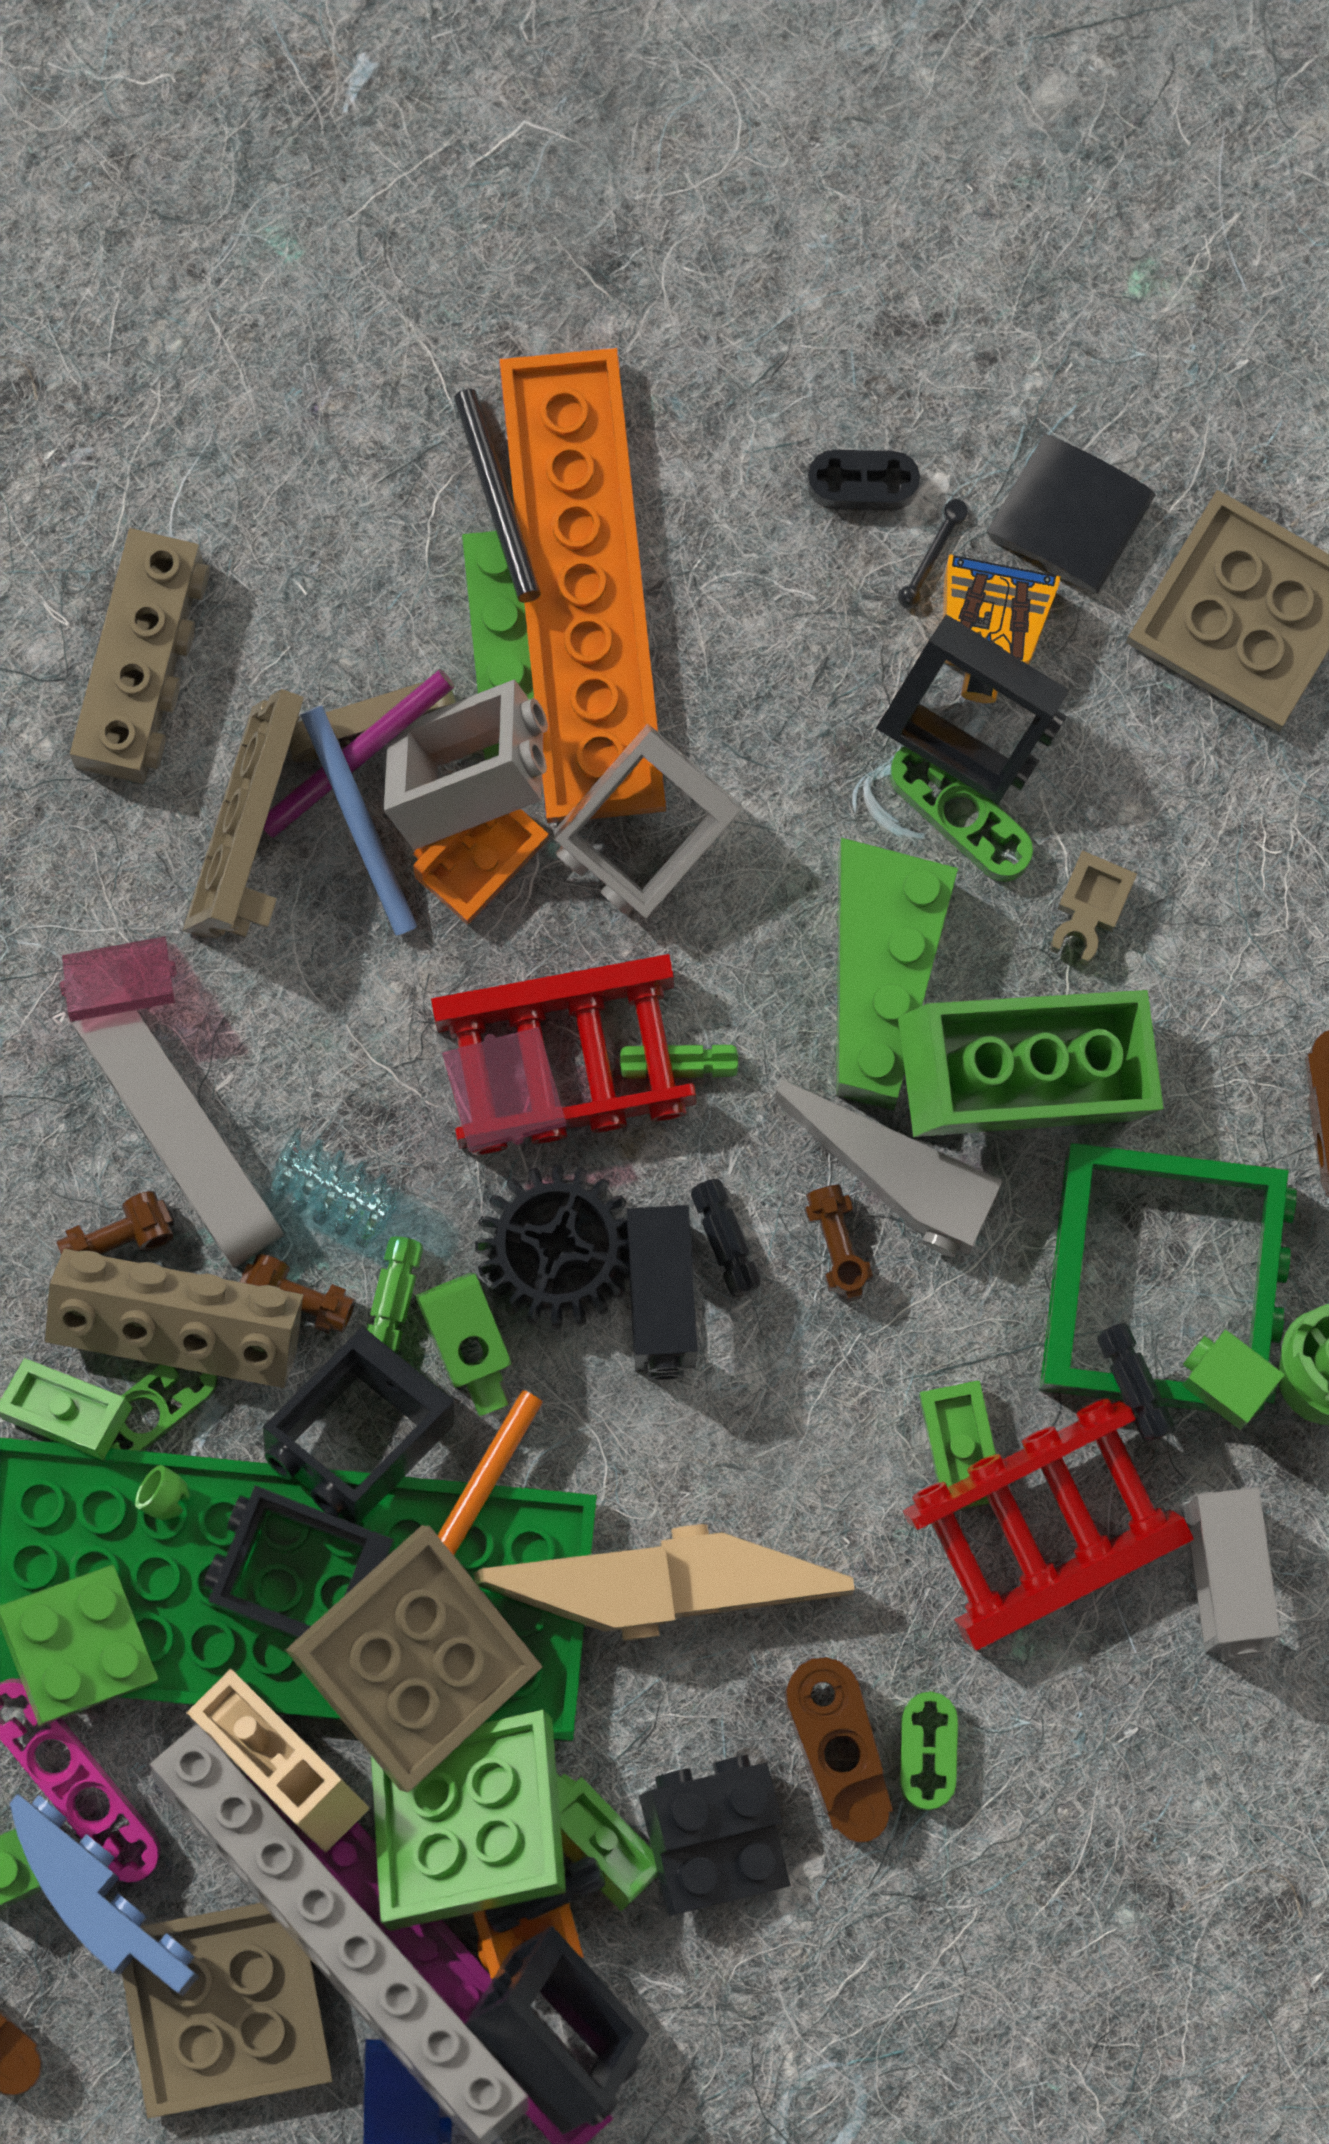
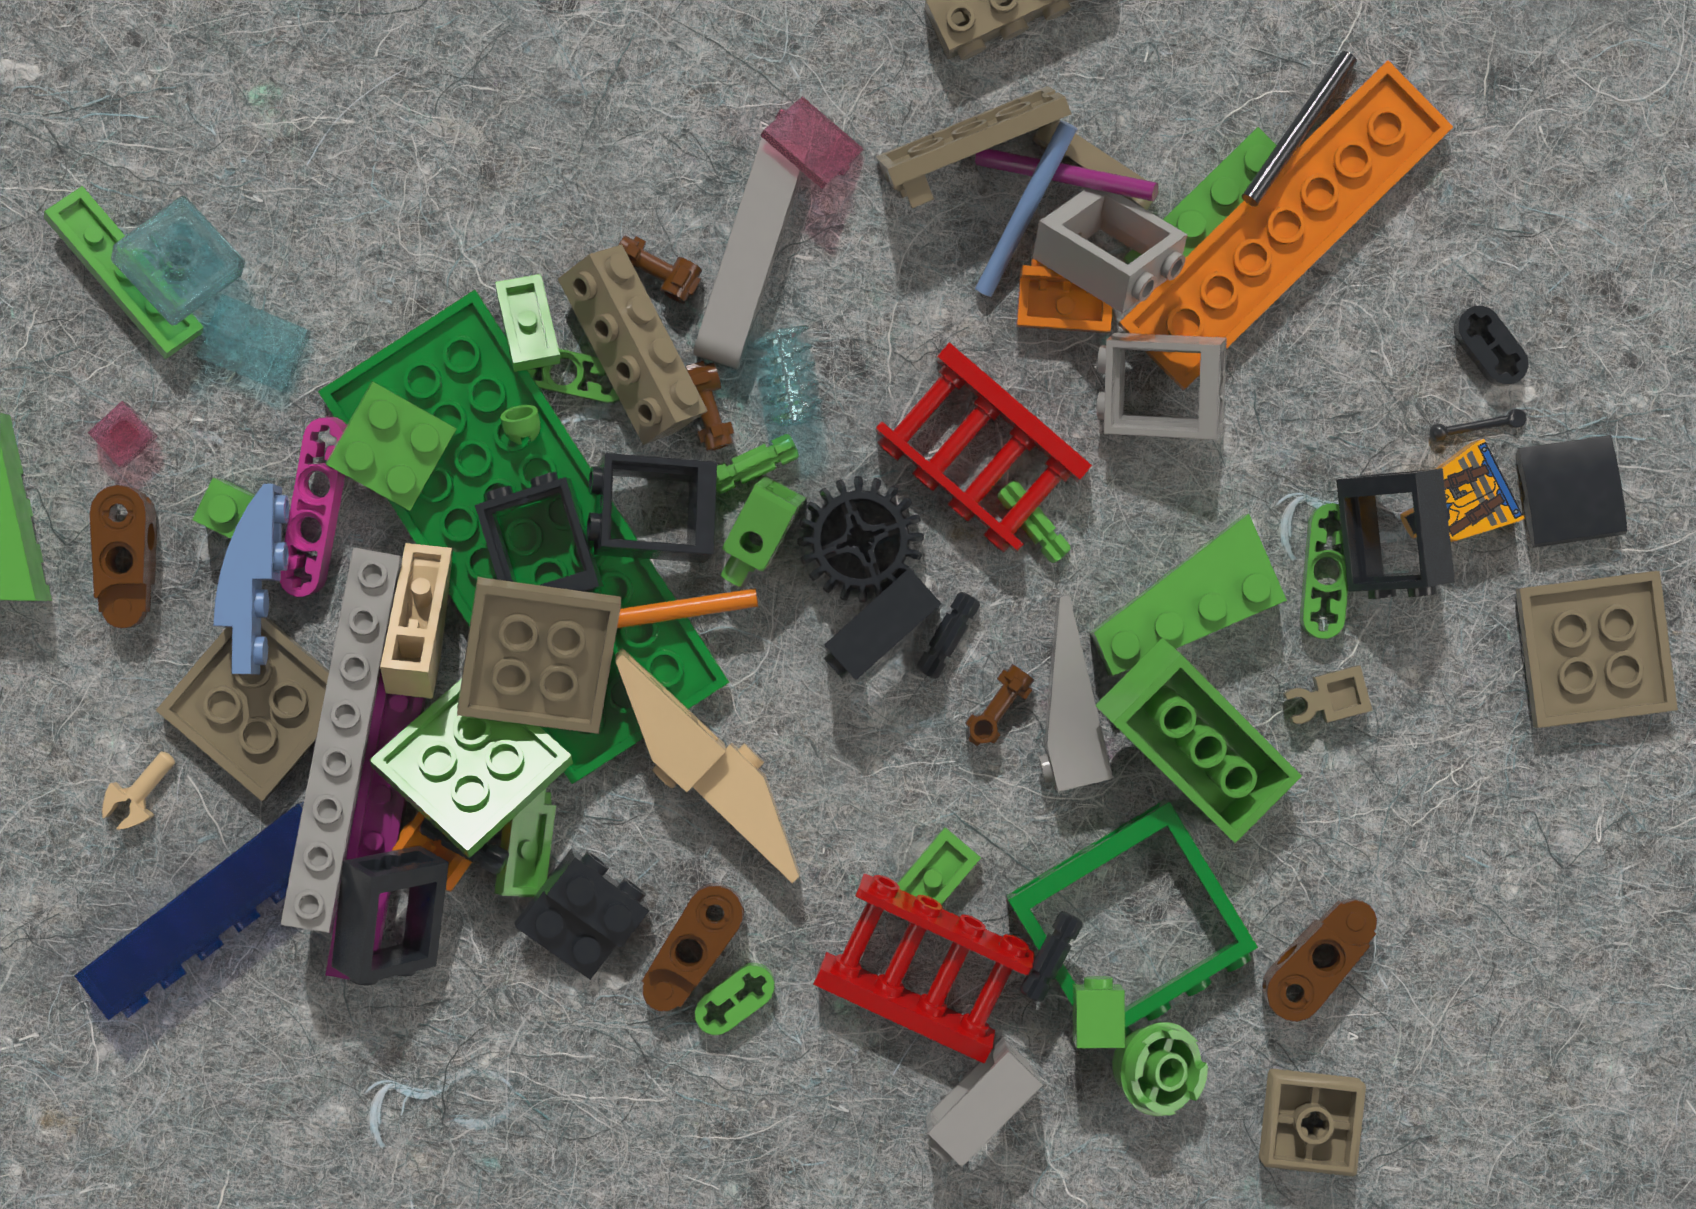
camera: 55 degrees right, 10 degrees up
clear pink piece [442,1027,566,1152] -> none

